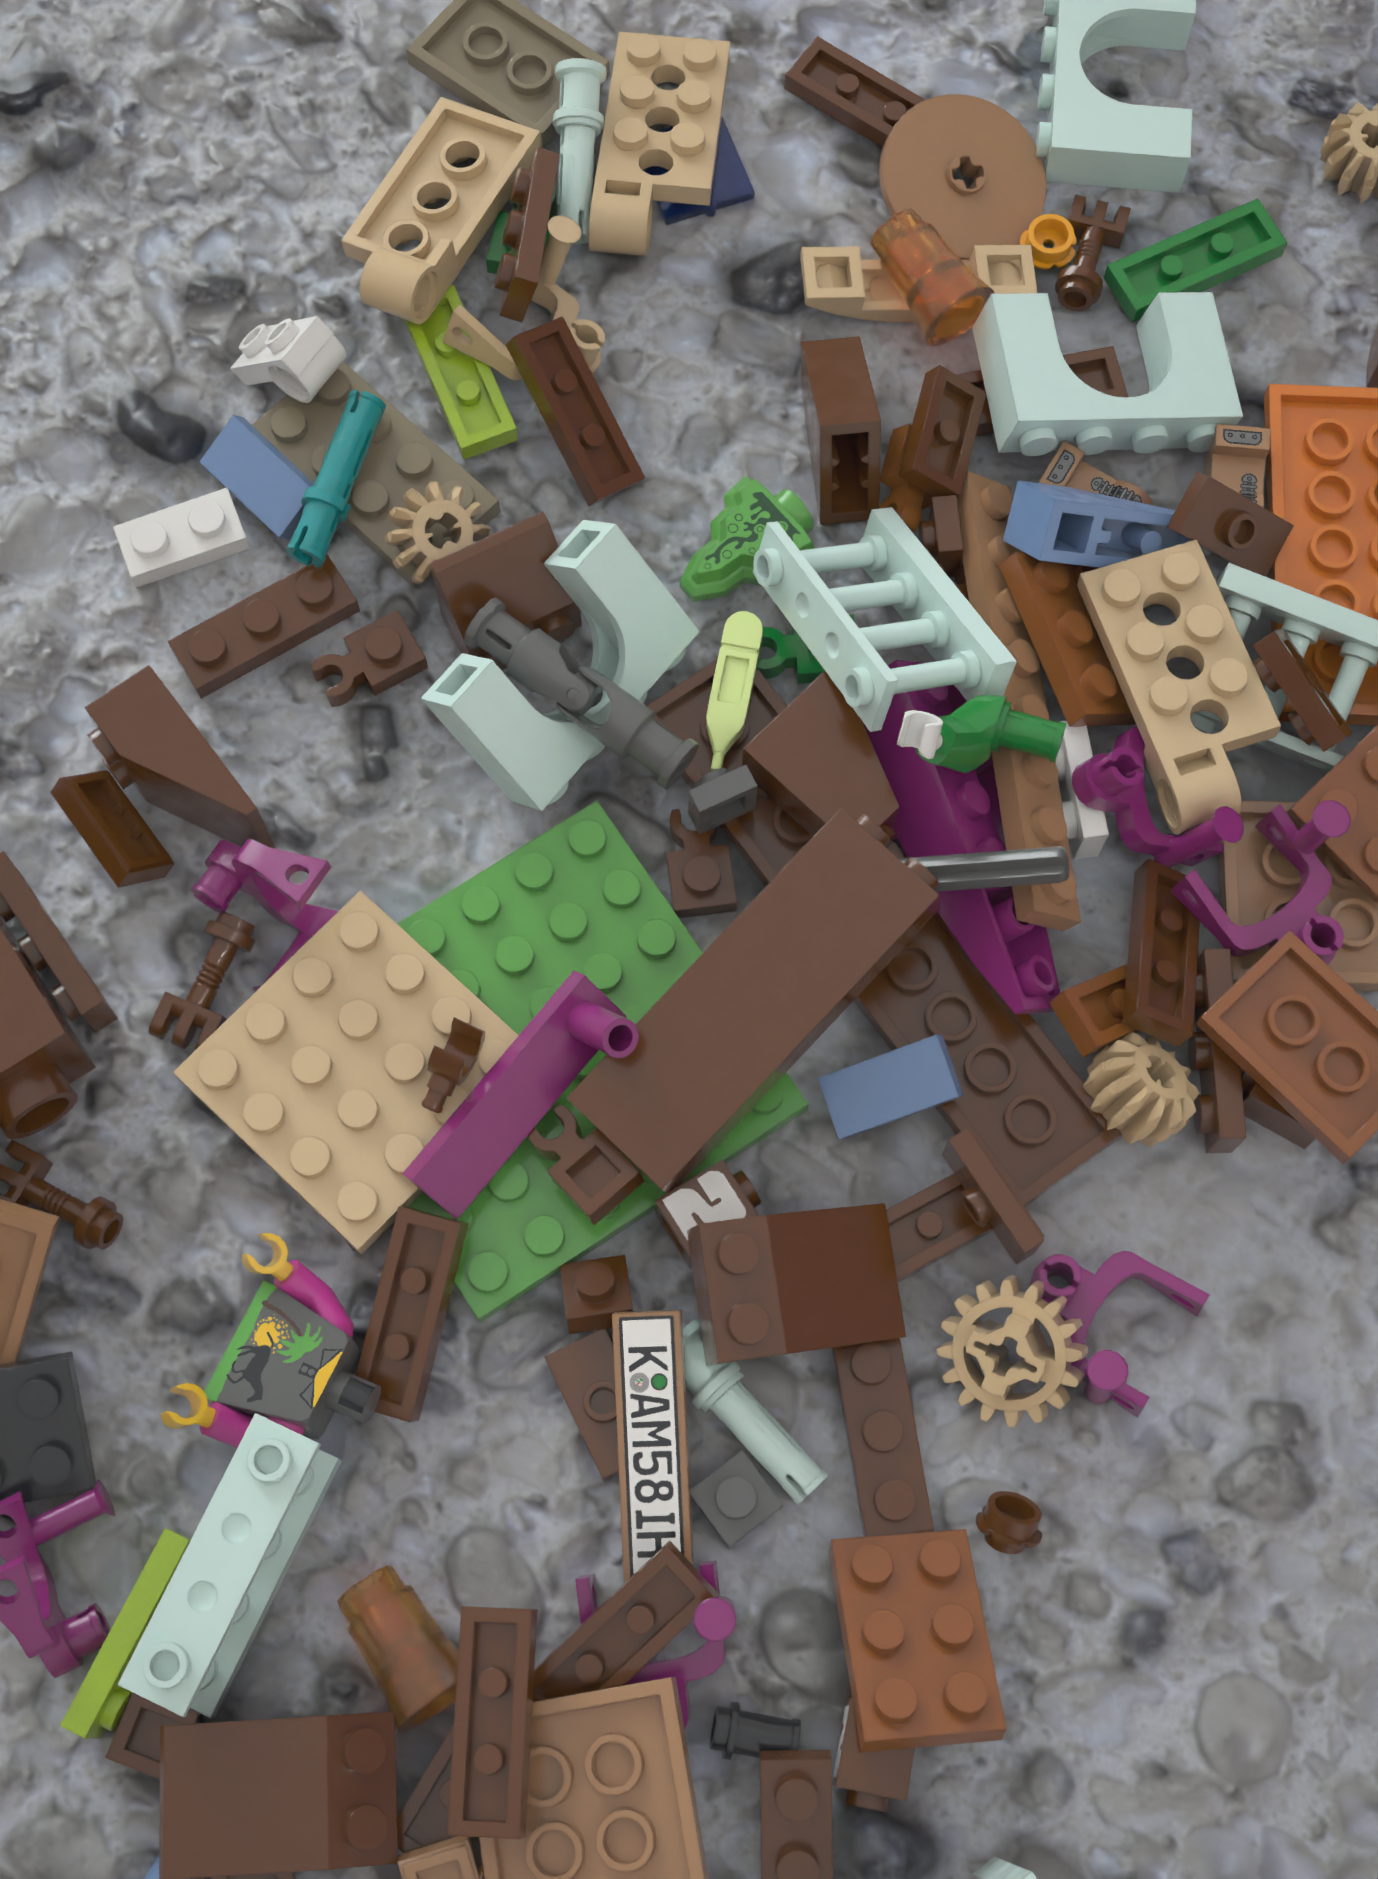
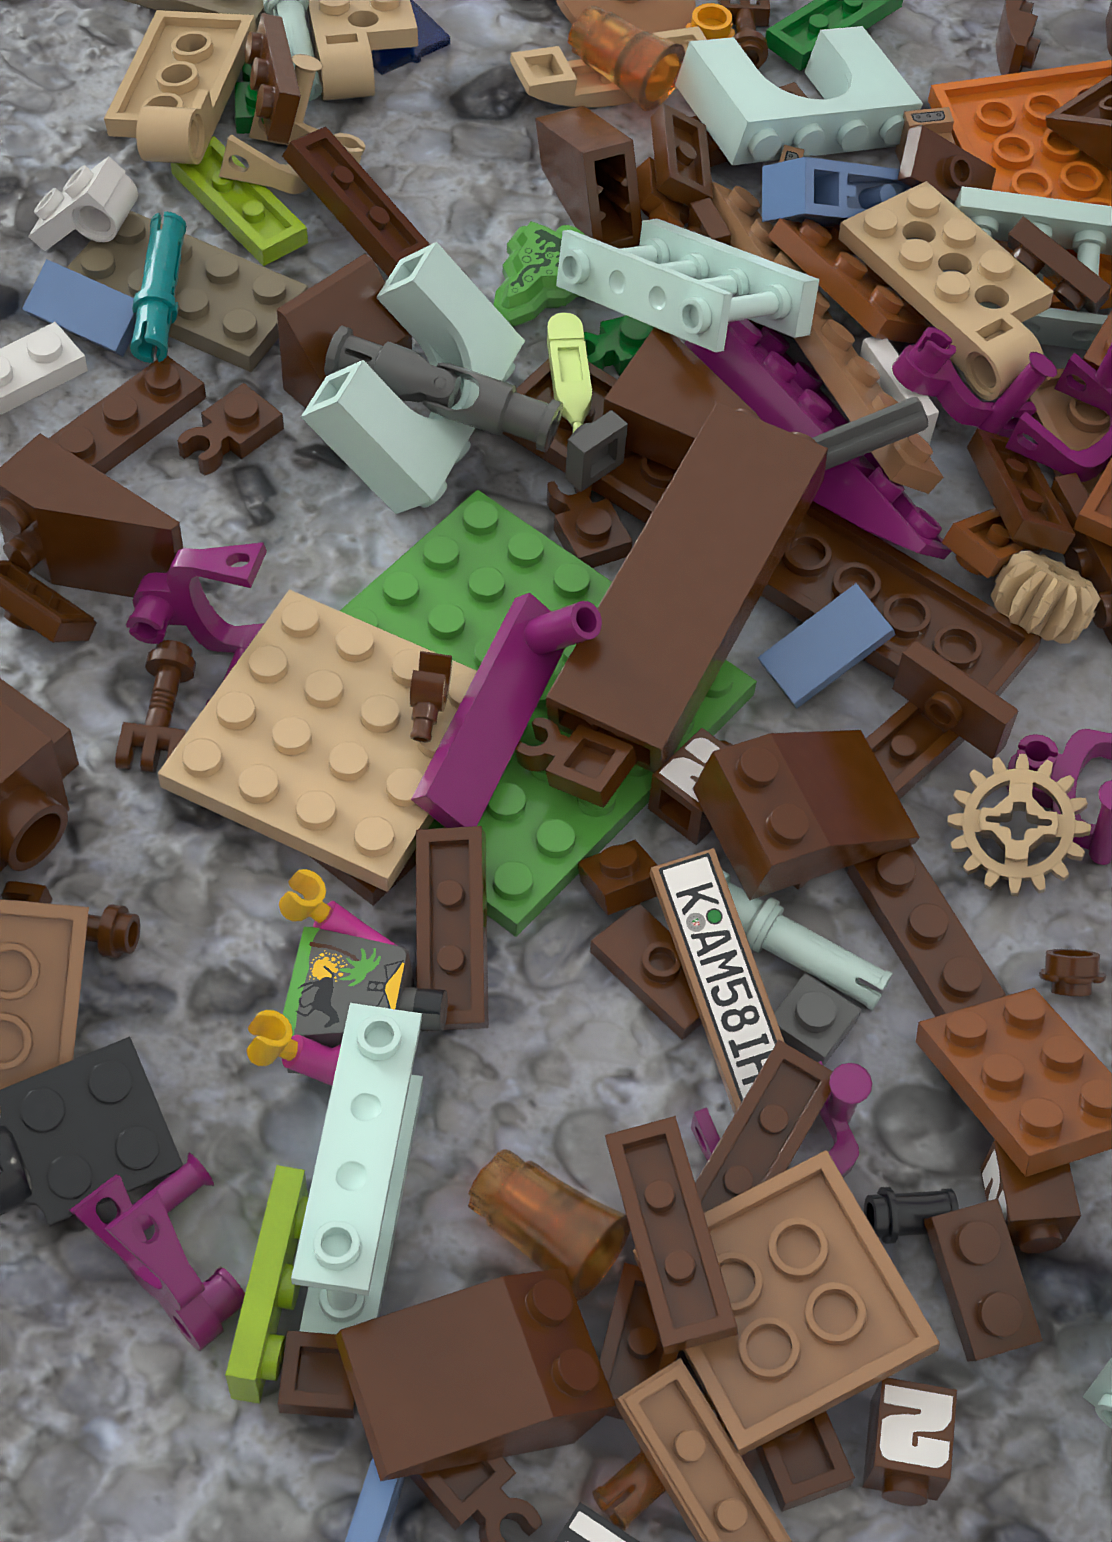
camera: 20 degrees left, 15 degrees down
tan gear [385,481,491,585] -> none
green arm [897,695,1066,774] -> none

